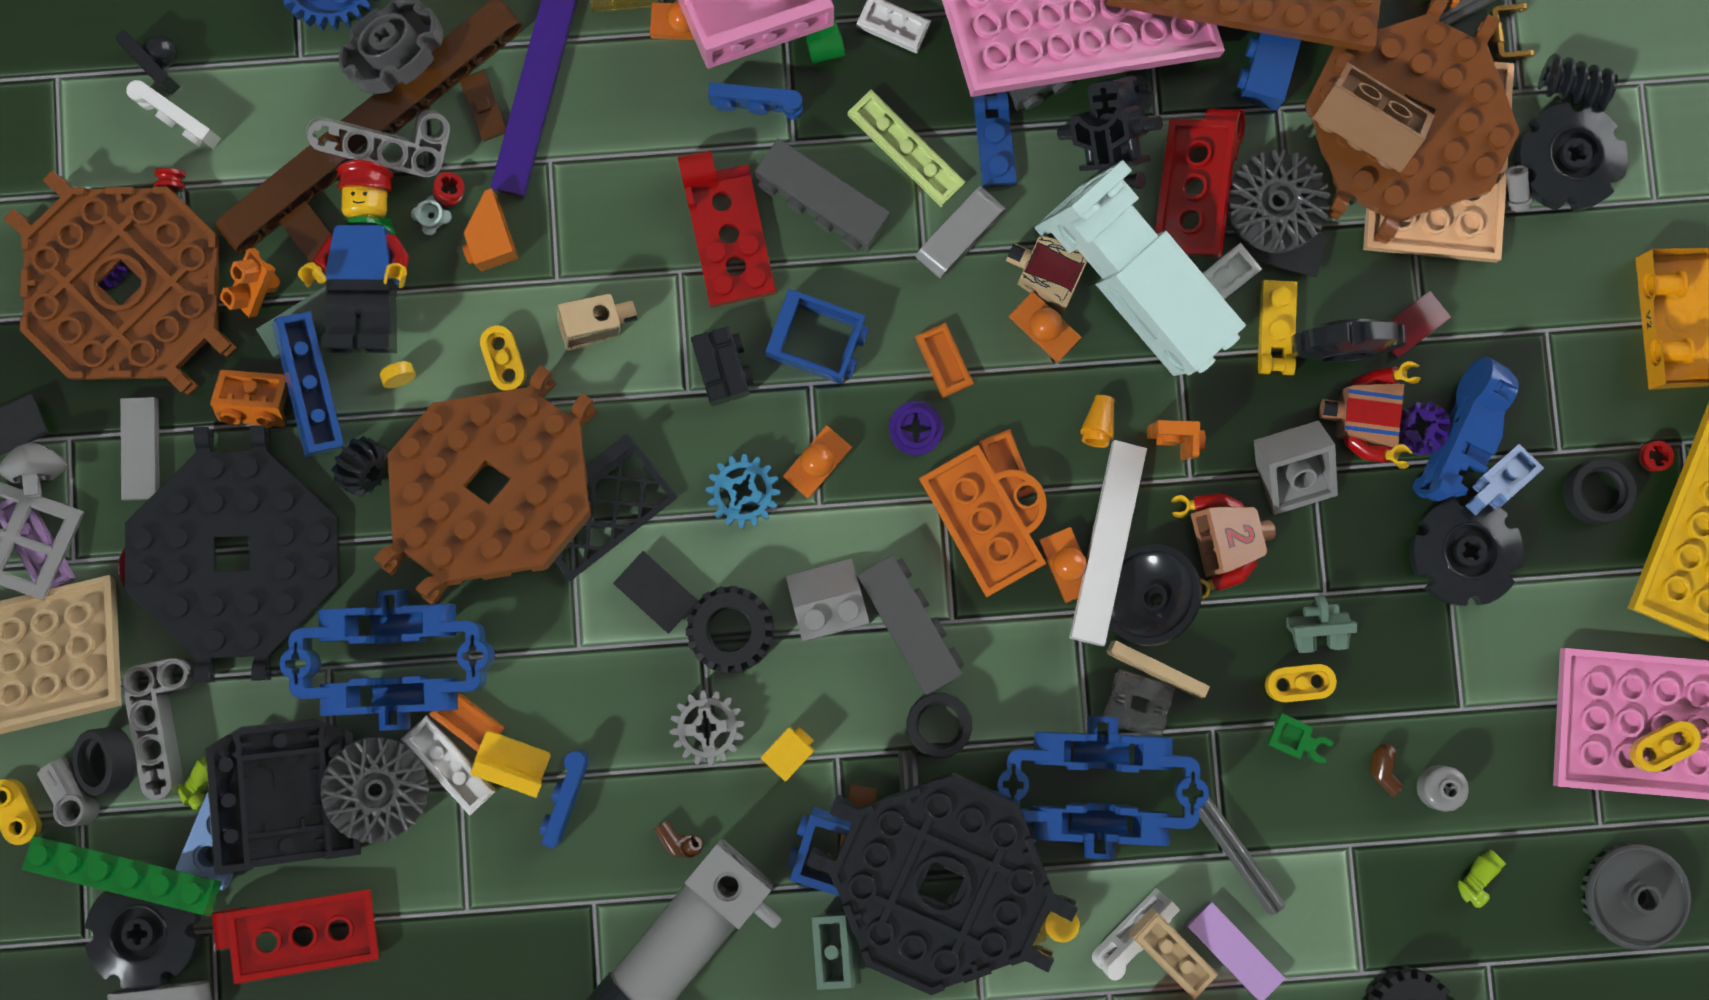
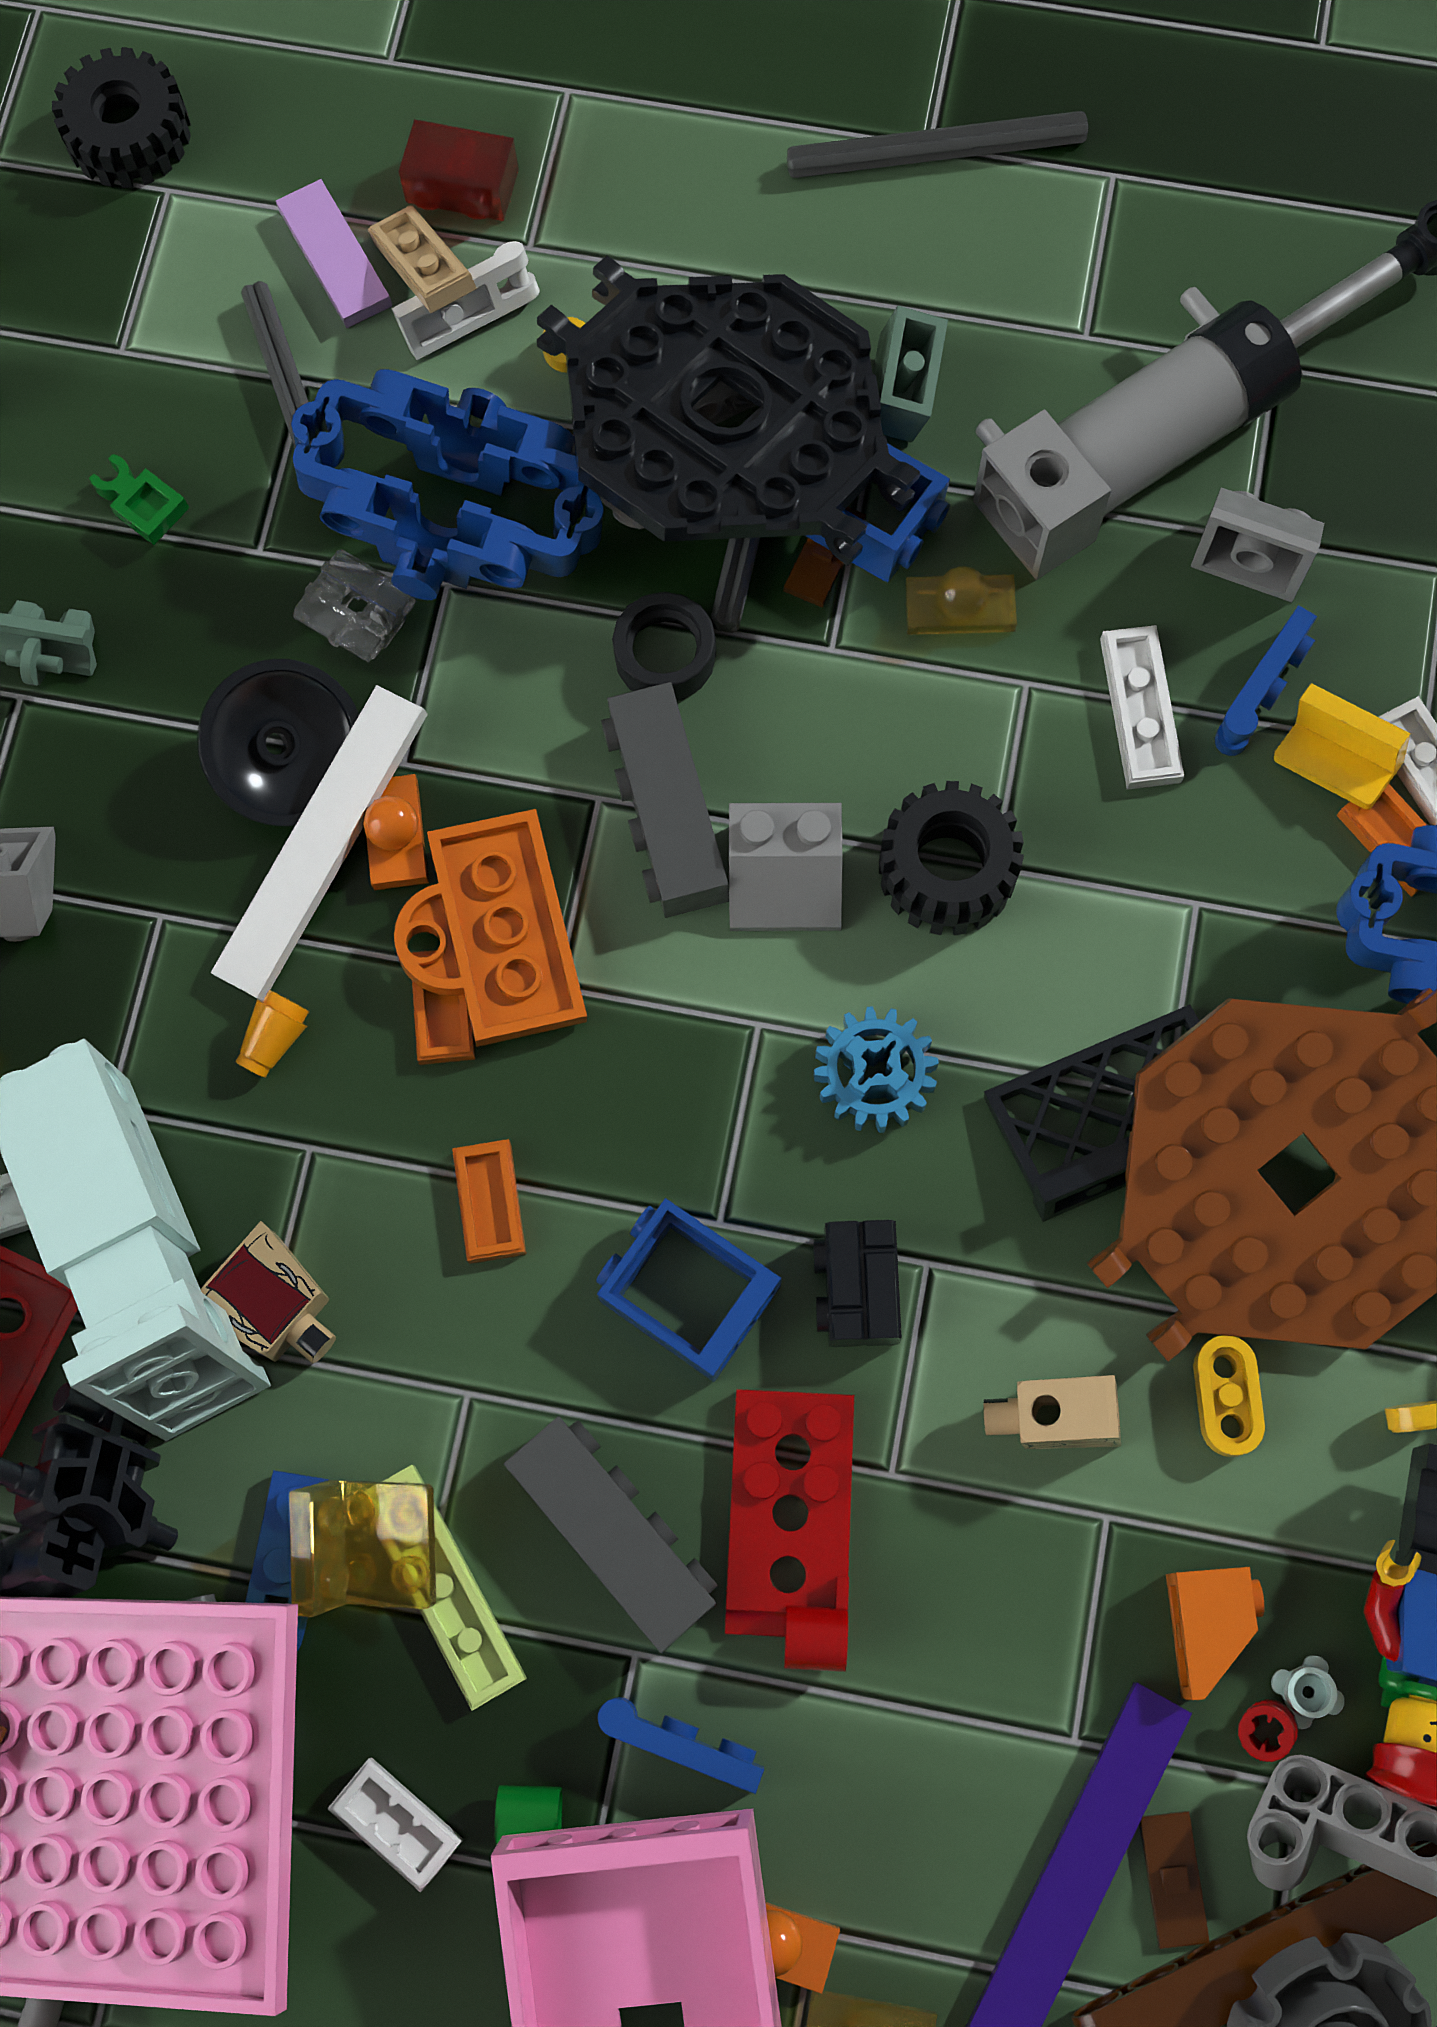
camera: 160 degrees left, 10 degrees down
black piece [613,551,698,634] -> none
reddish brown arm [653,820,703,858] -> none
light grey gear [670,690,745,766] -> none
yellow brick [760,727,814,782] -> none
orange tile [782,425,852,500] -> none
dark purple gear [889,401,943,456] -> none
light grey beam [915,186,1006,280] -> none
orange tile [1009,291,1082,363] -> none
tan tile [1106,641,1210,698] -> none
orange bracket [1147,420,1206,461] -> none
nougat torso [1171,493,1276,599] -> none
yellow plate [1265,664,1337,702] -> none
reddish brown arm [1370,743,1404,797] -> none
none -> clear yellow bracket [289,1480,436,1617]
none -> clear yellow tile [905,566,1017,635]
none -> white tile [1100,625,1184,790]
none -> light grey slope [1190,487,1324,602]

